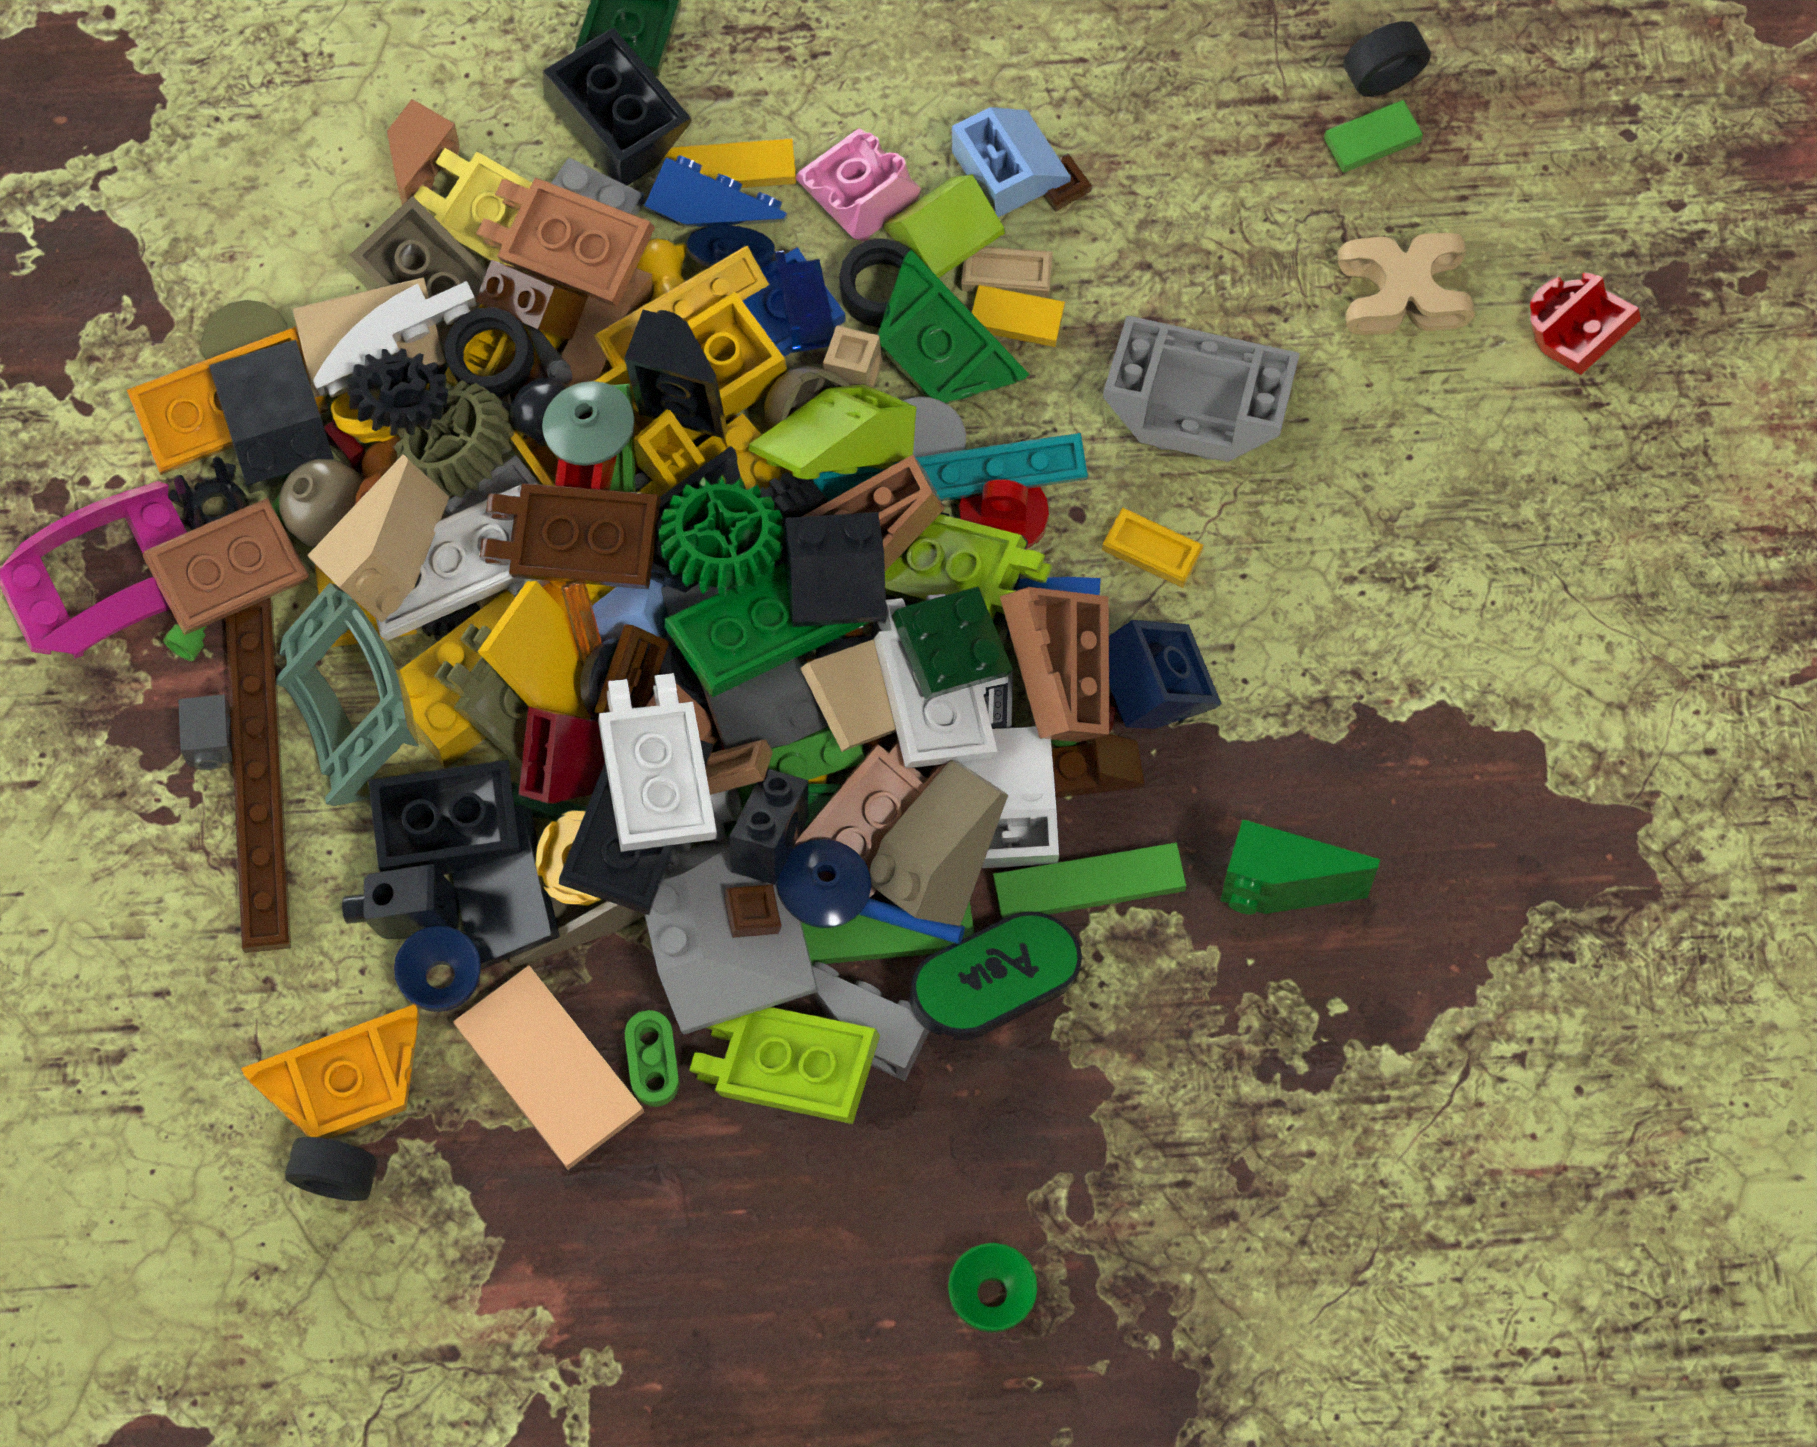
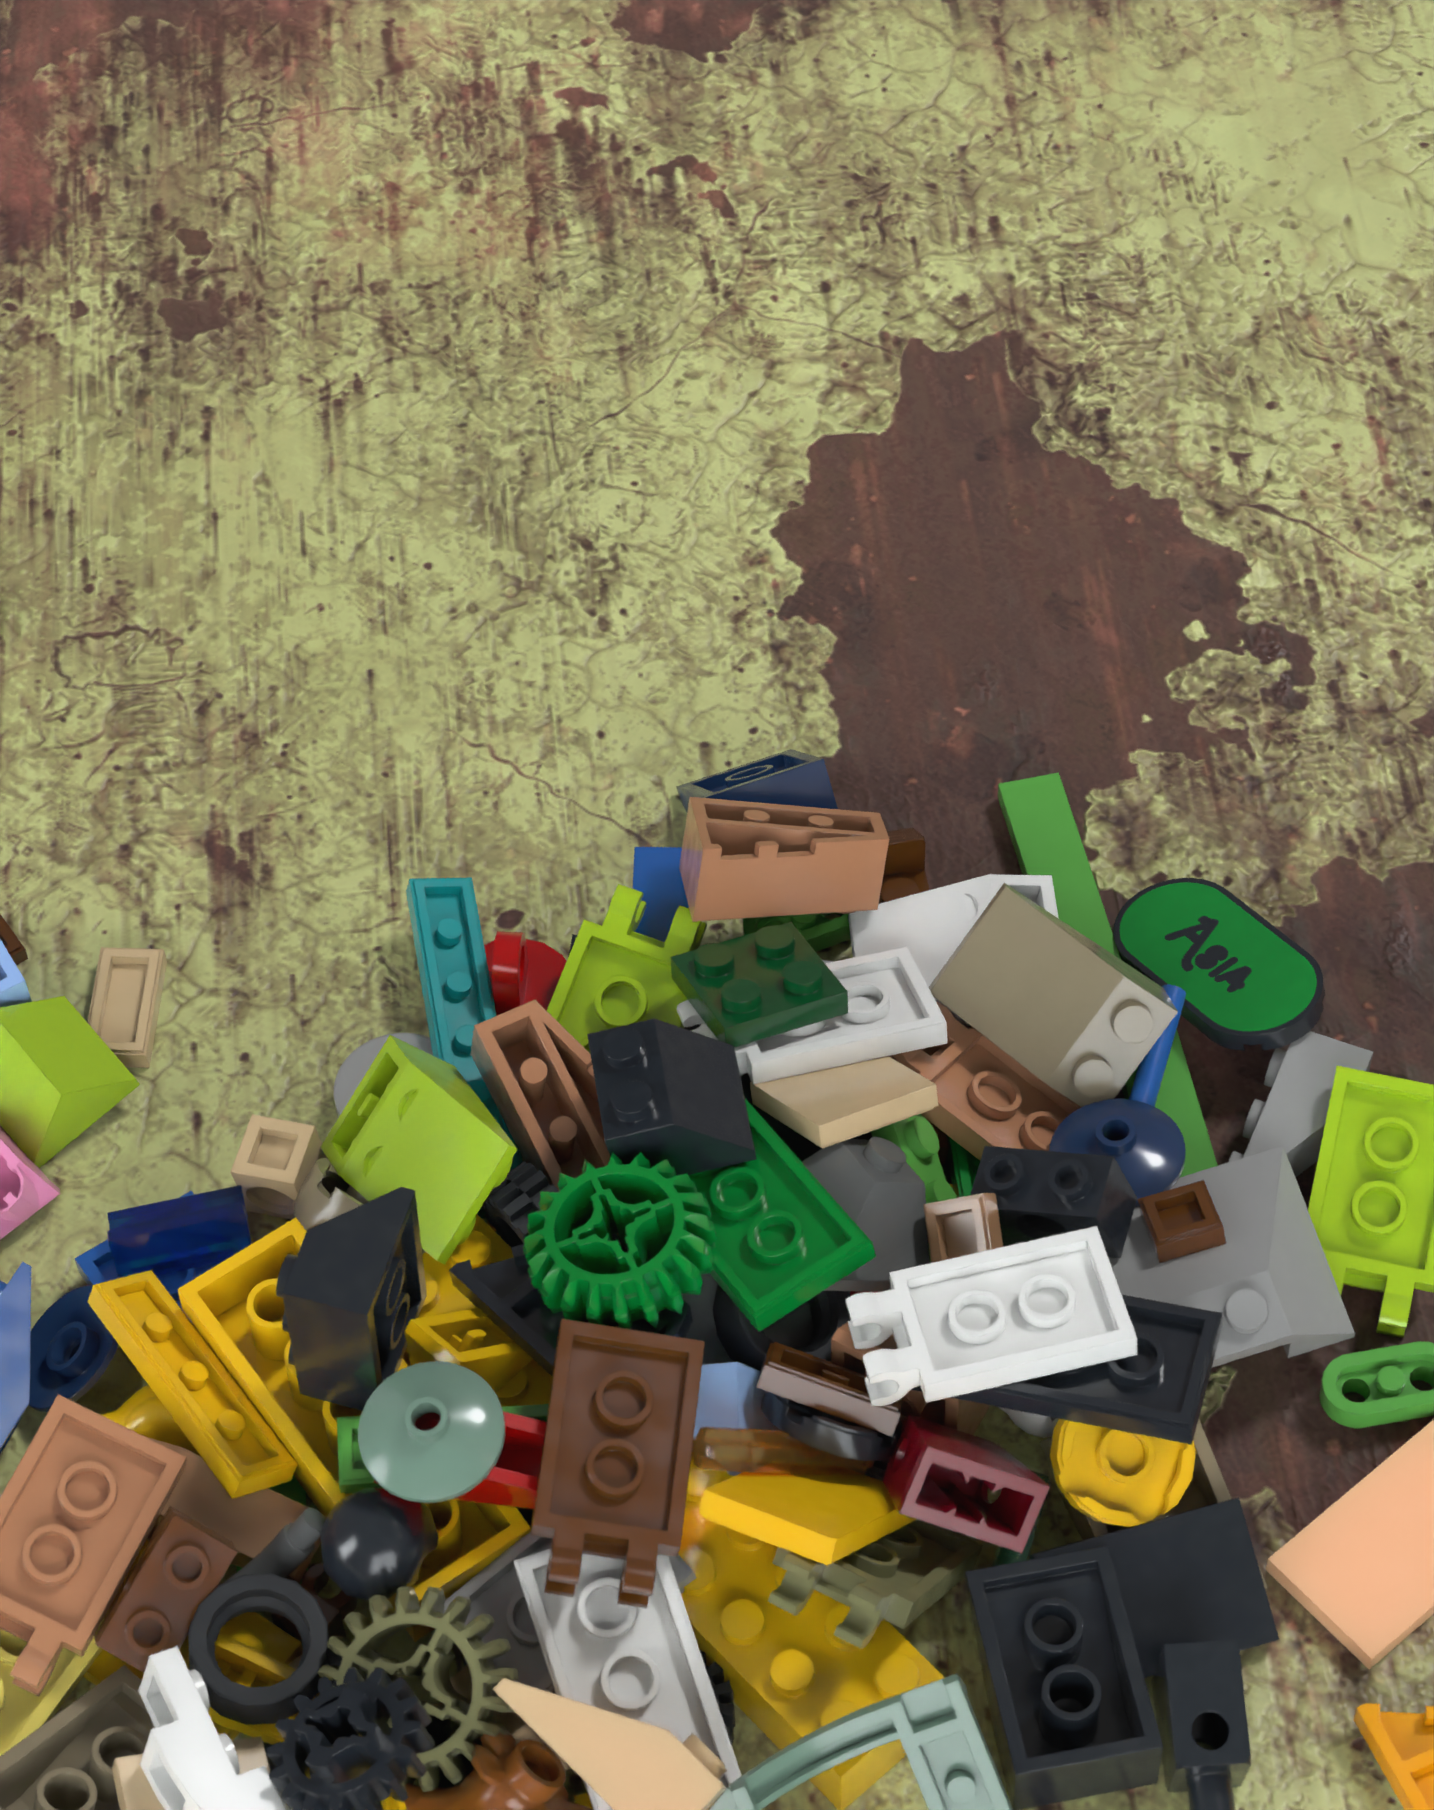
camera: 90 degrees left, 15 degrees down
dark blue piece [394,926,481,1012] -> none
black tyre [839,238,911,328] -> none
green wing [877,250,1030,404] -> none
yellow tile [972,285,1065,347] -> none
yellow tile [1102,507,1204,588] -> none
light grey slope [1103,315,1300,462] -> none
green slope [1220,819,1380,915] -> none
tan piece [1337,233,1475,335] -> none
red slope [1530,273,1641,375] -> none

